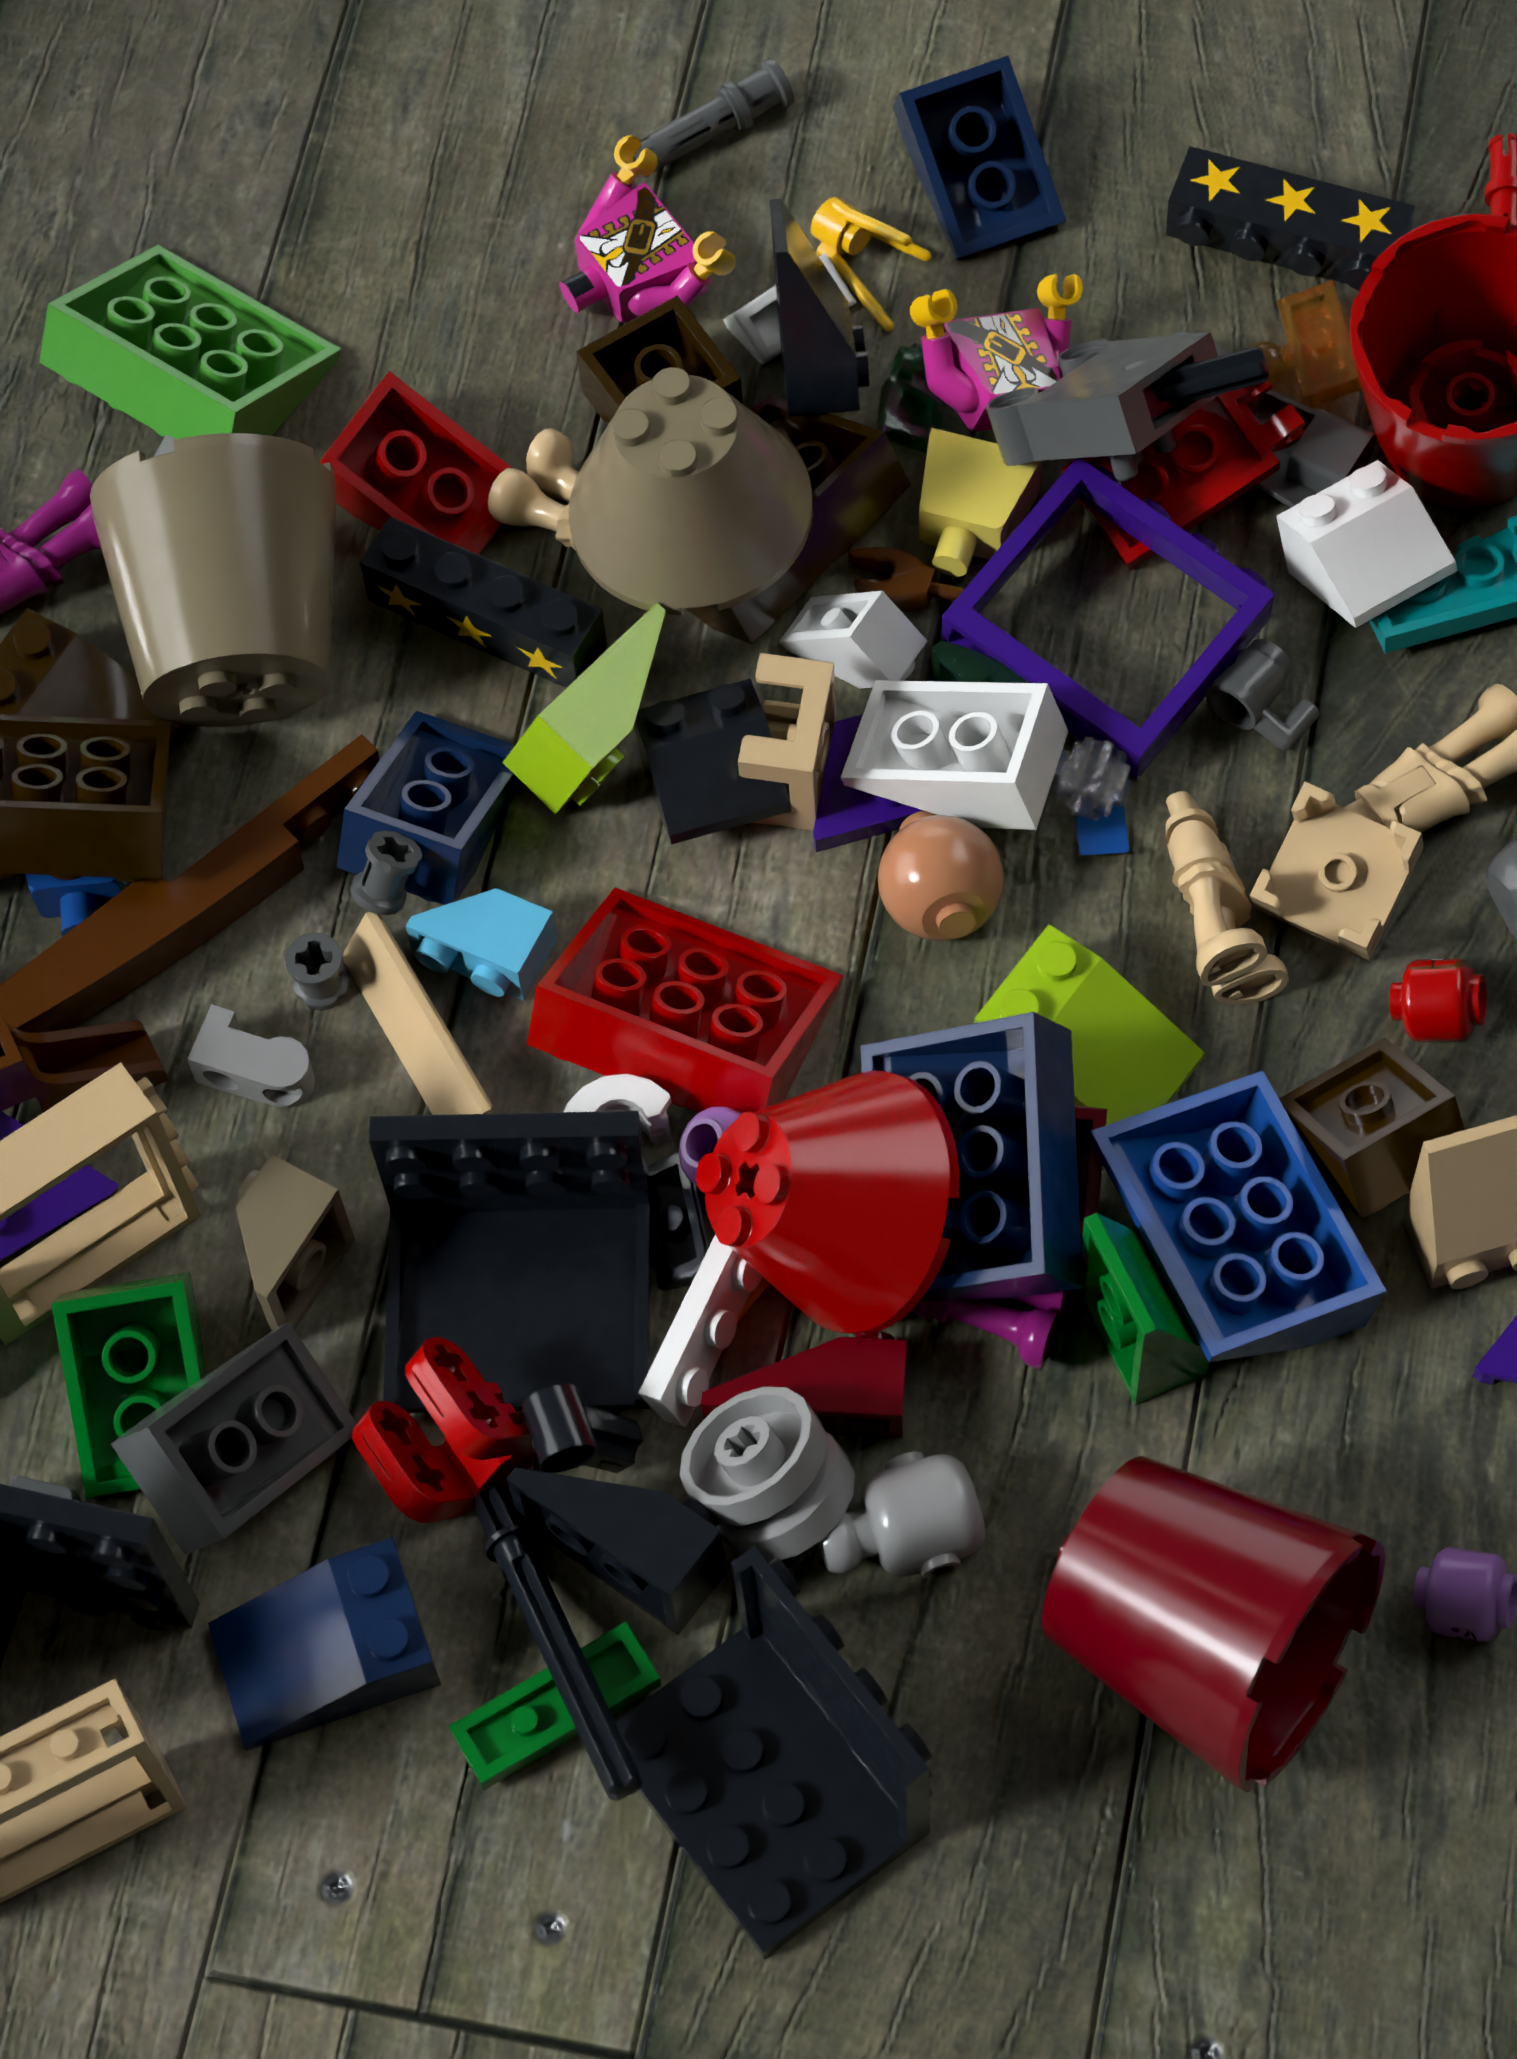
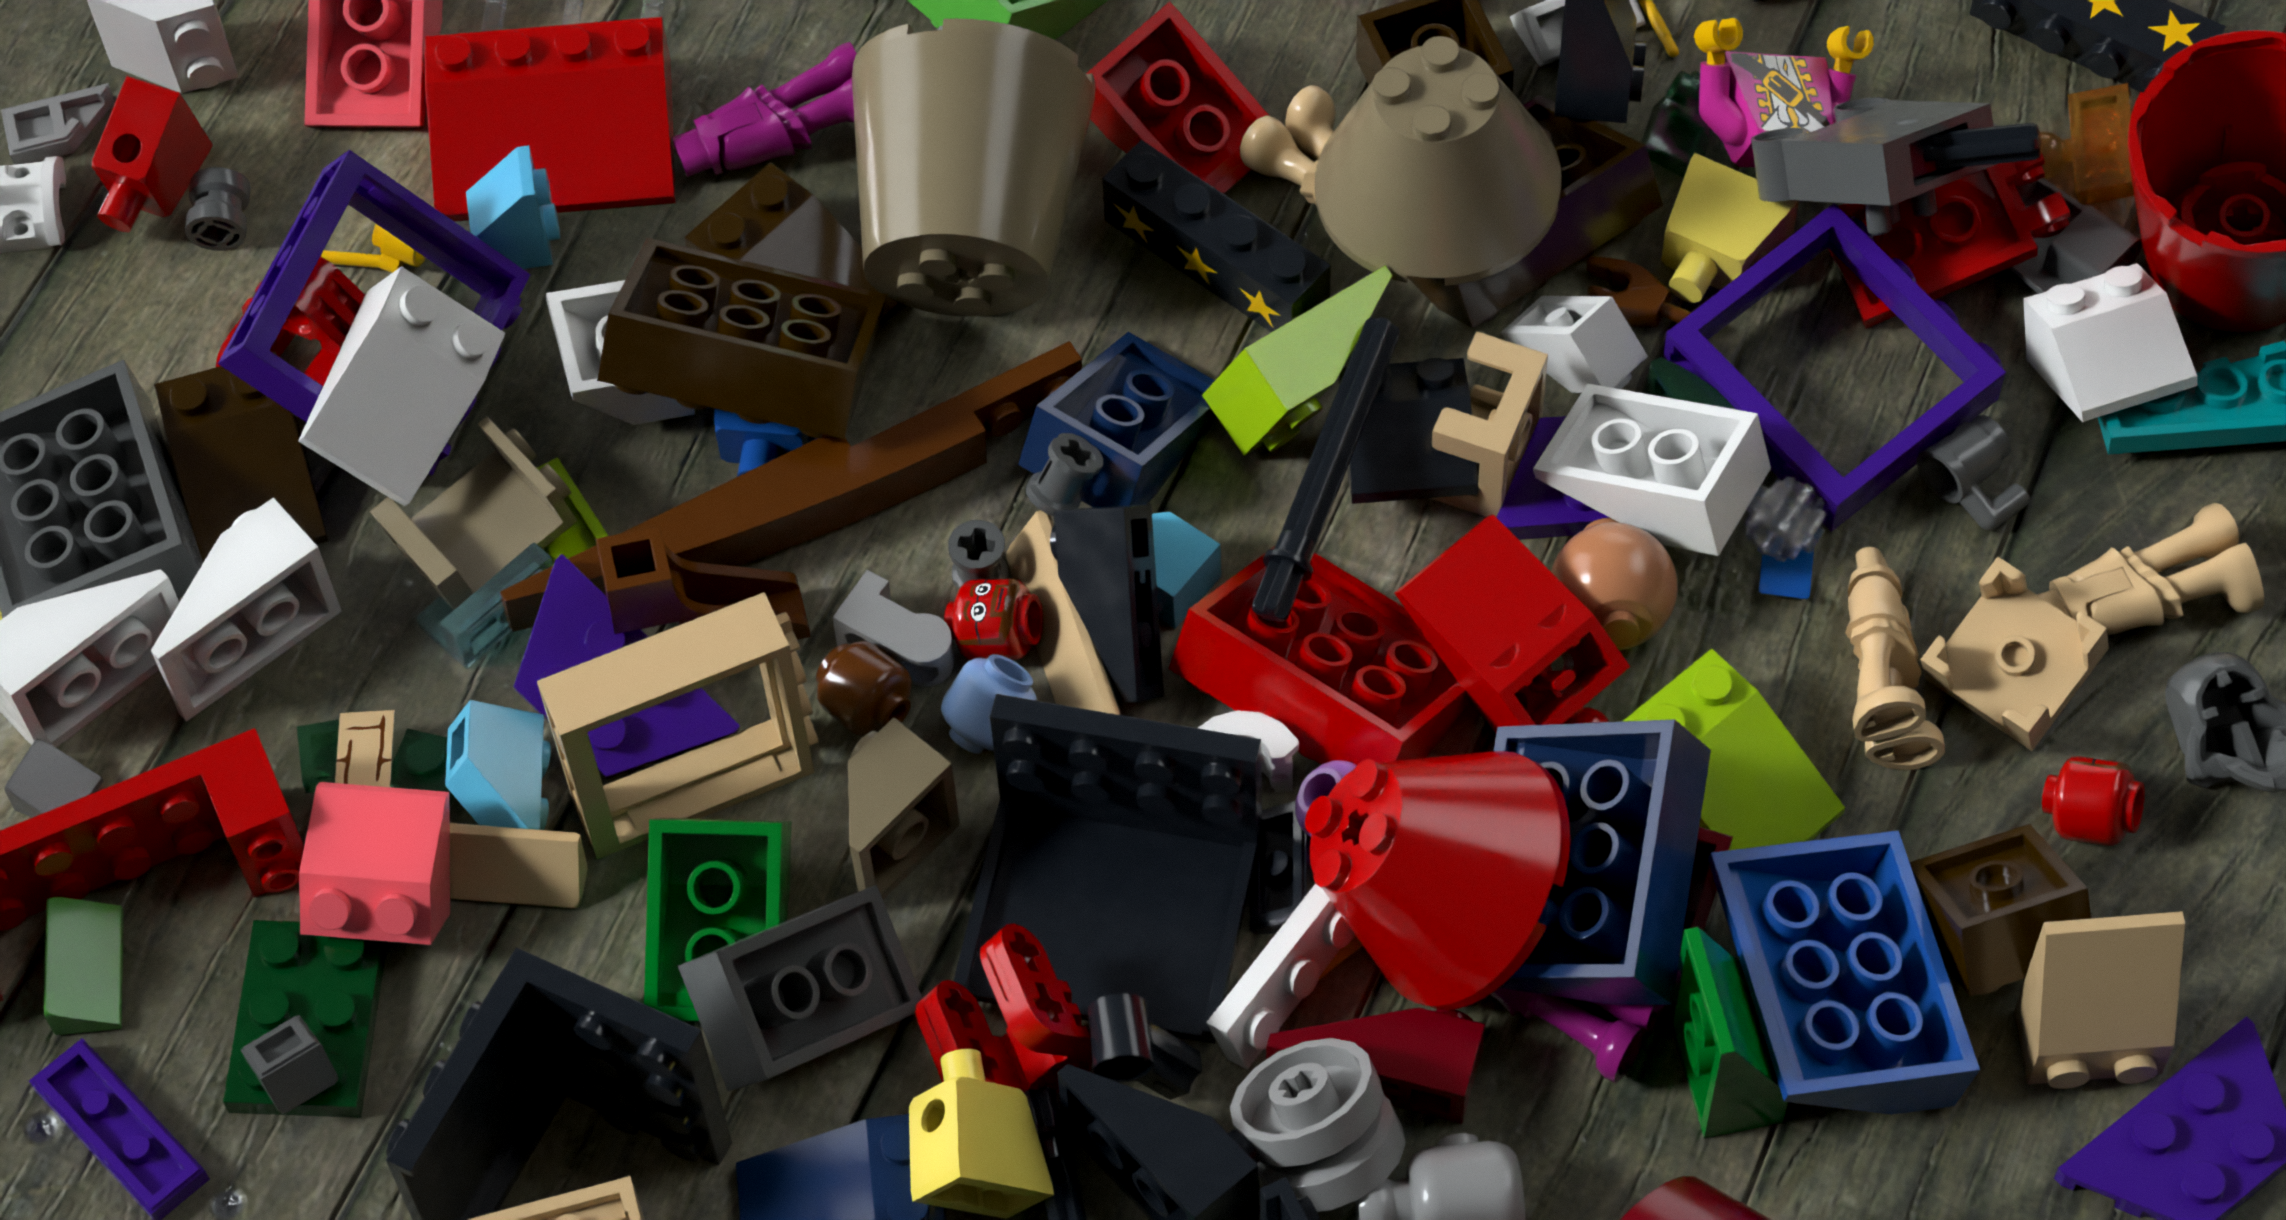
camera: 10 degrees right, 5 degrees down
none -> reddish brown head [816,641,912,737]
none -> light yellow torso [909,1049,1054,1219]
none -> light blue head [941,654,1037,753]
none -> red head [944,579,1044,661]
none -> black slope [1050,504,1164,702]
none -> black axle [1252,316,1400,623]
none -> red slope [1394,515,1631,734]

